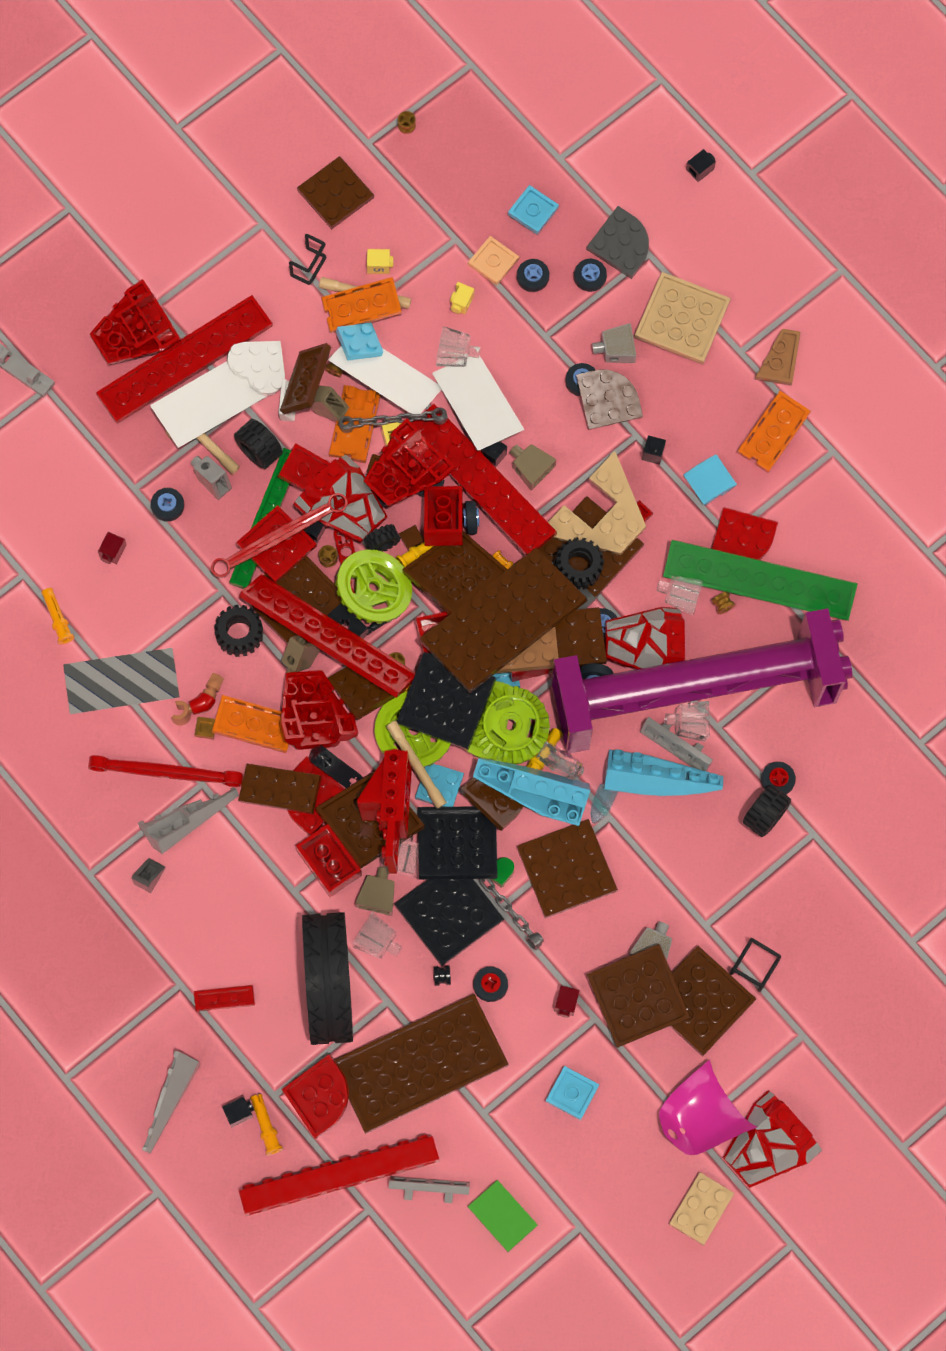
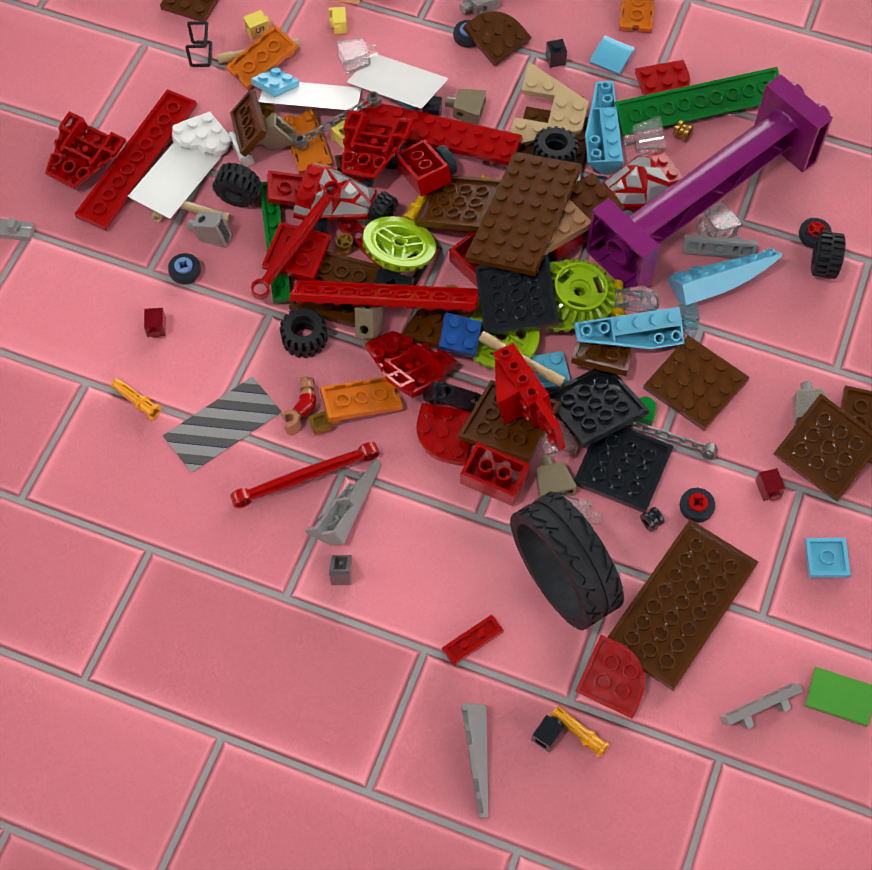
camera: 25 degrees left, 10 degrees down
reddish brown plate [238,763,322,814] -> none
red brick [239,1135,439,1216] -> none
reddish brown tile [399,525,424,551] -> none
none -> blue plate [438,312,482,358]
none -> medium azure wedge [585,81,623,175]

